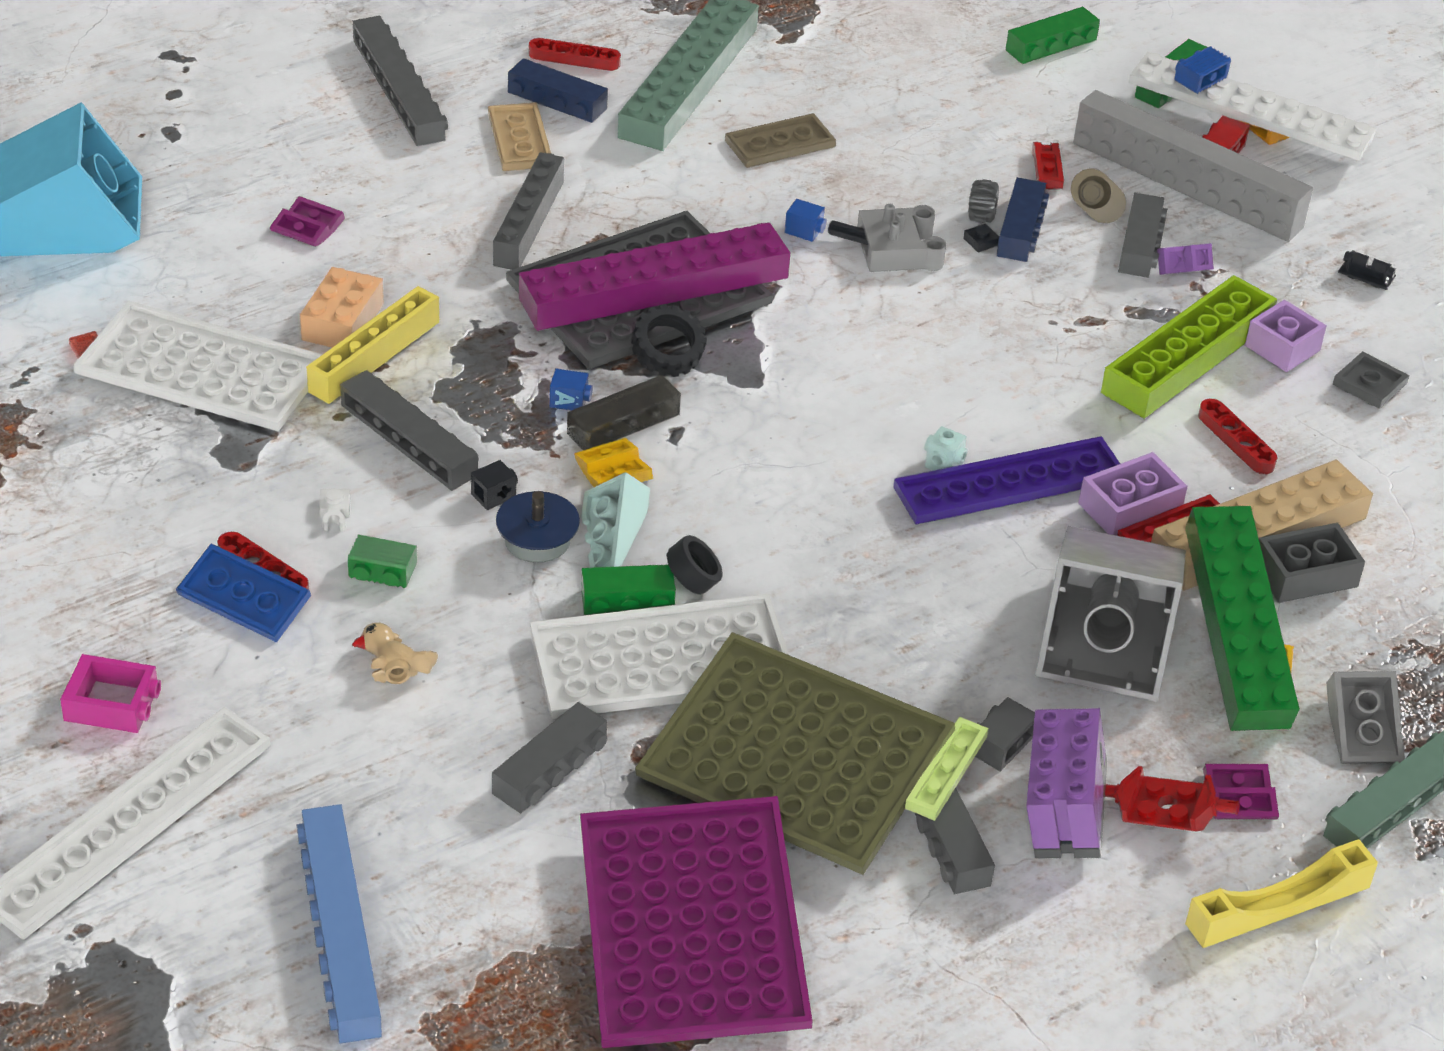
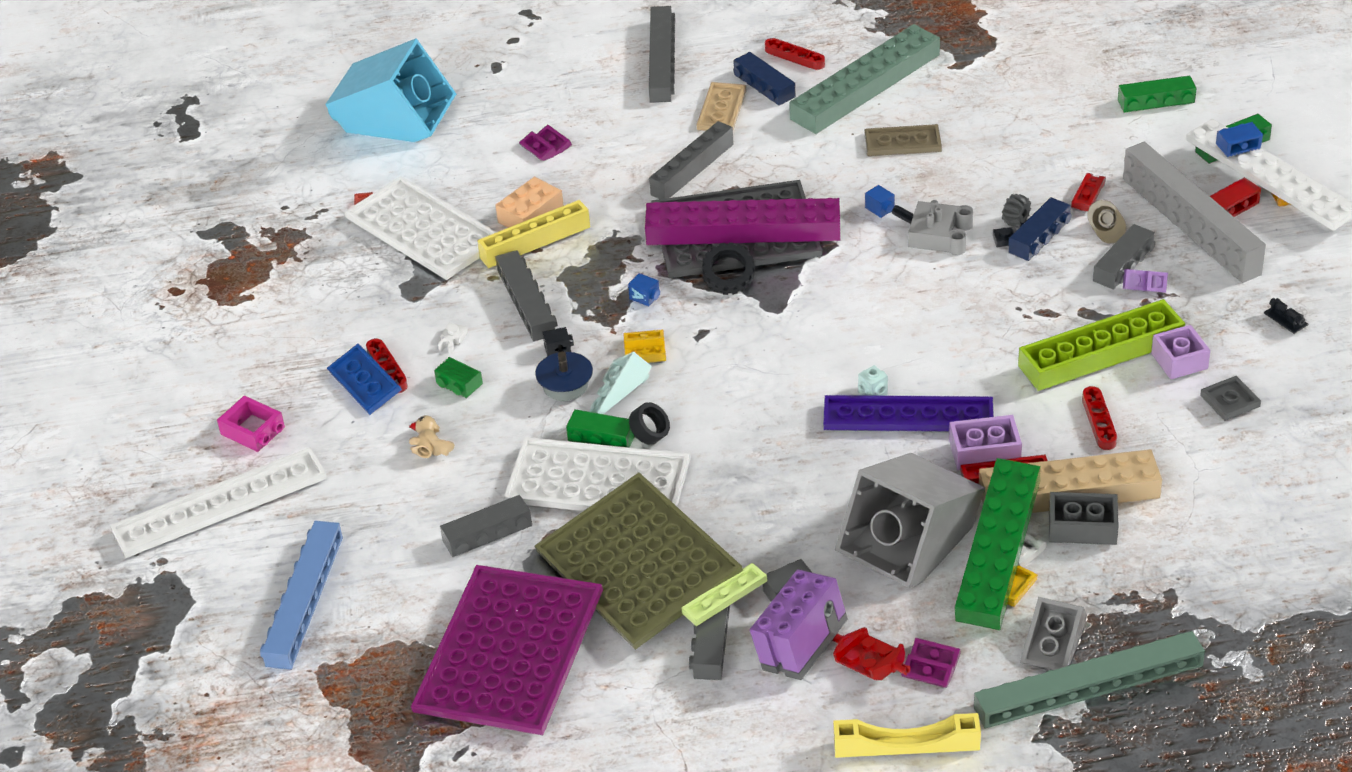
camera: 30 degrees right, 0 degrees up
clear smoke brick [567,375,681,450] -> none

